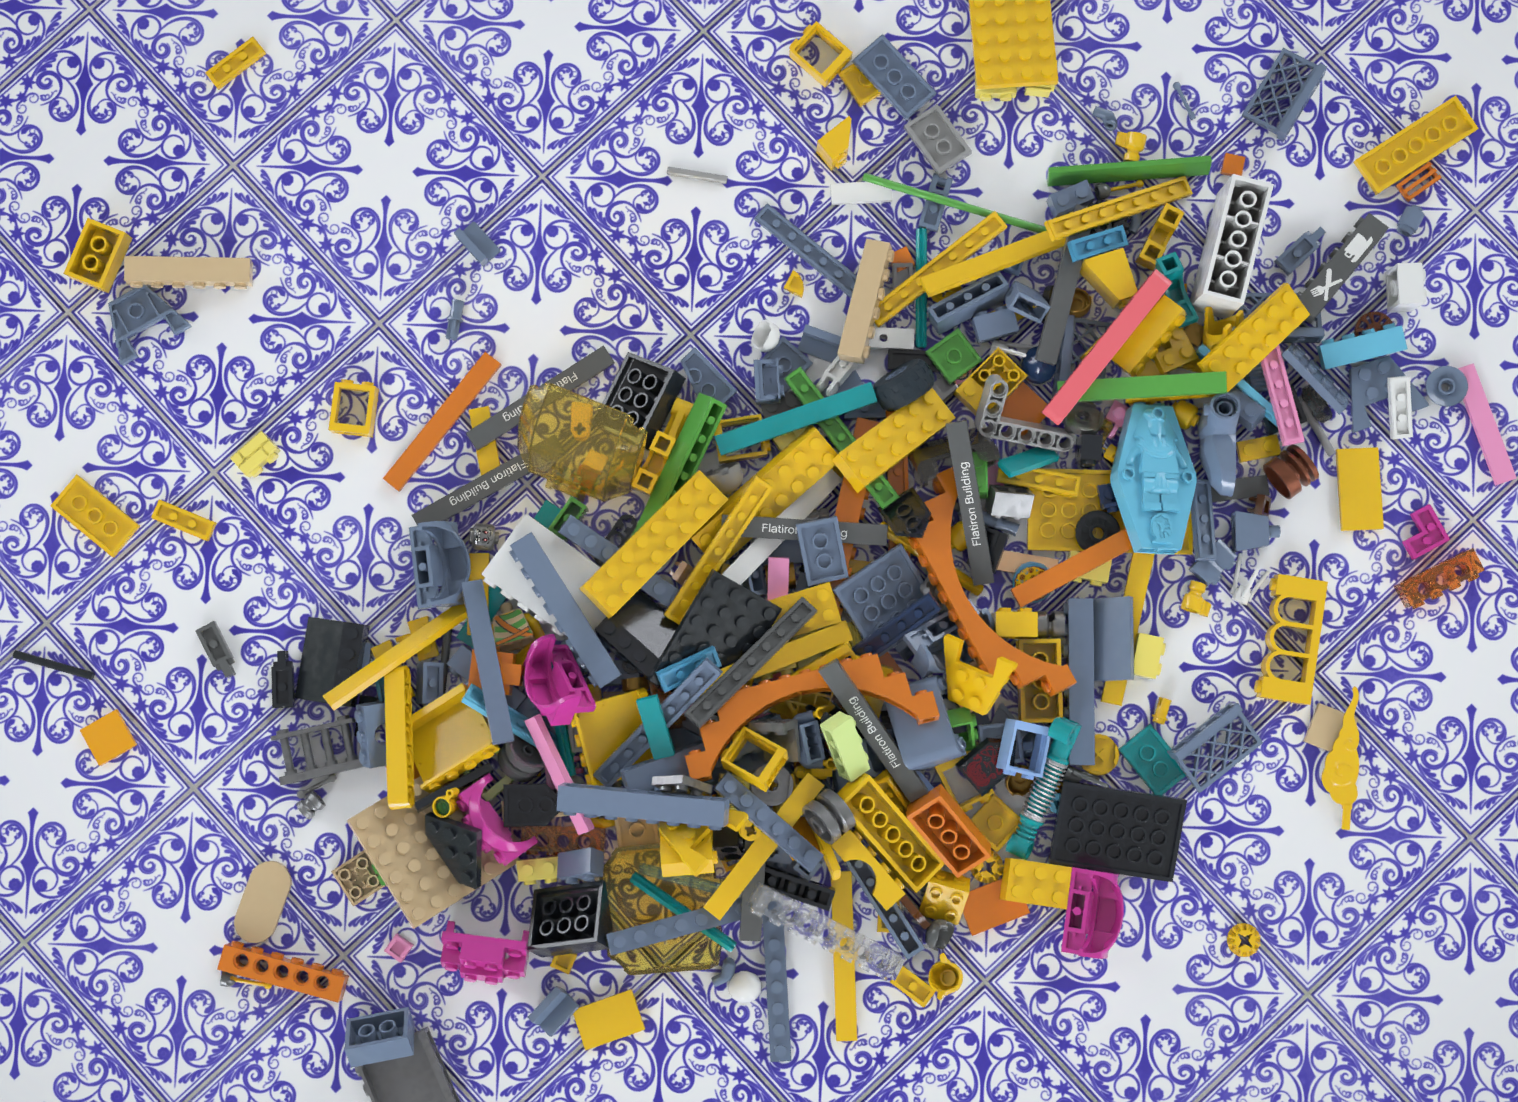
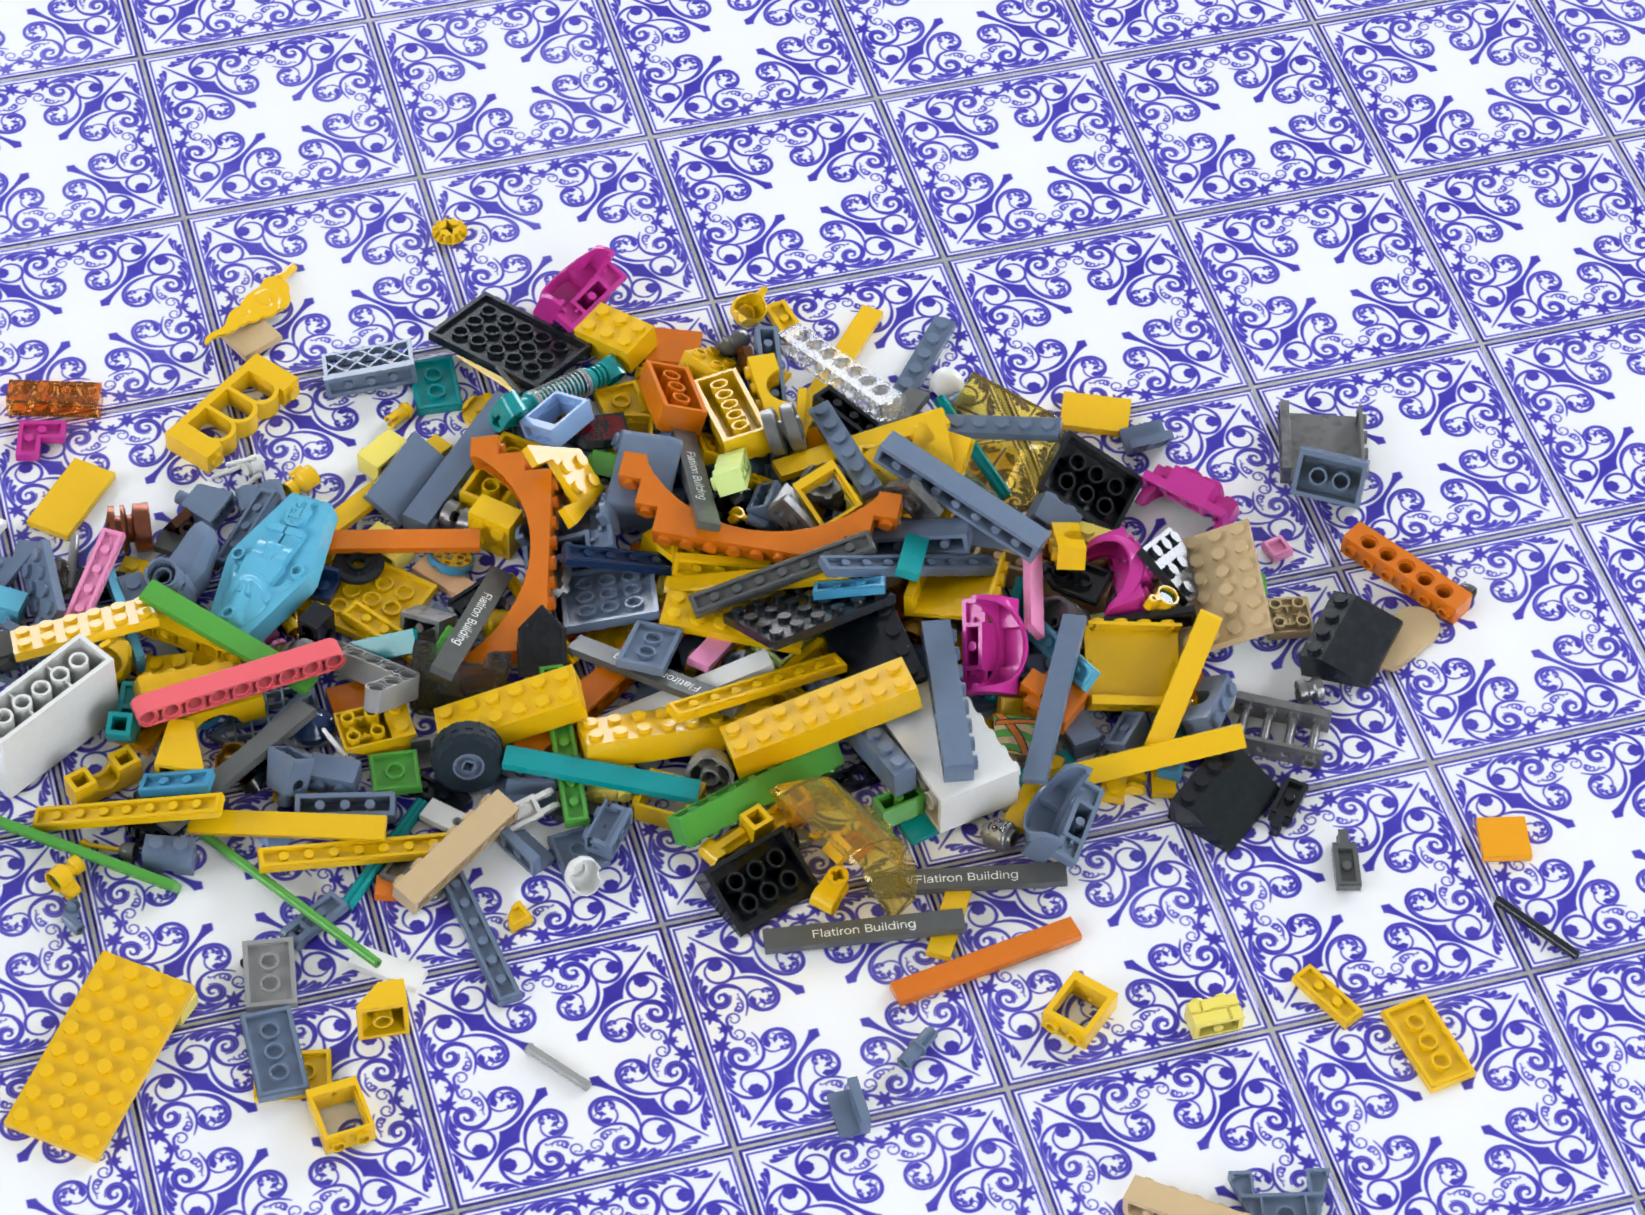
camera: 160 degrees left, 35 degrees down
sand blue wing [680,347,737,404] -> none
none -> yellow arch [1046,522,1087,570]
none -> black slope [1299,591,1403,689]

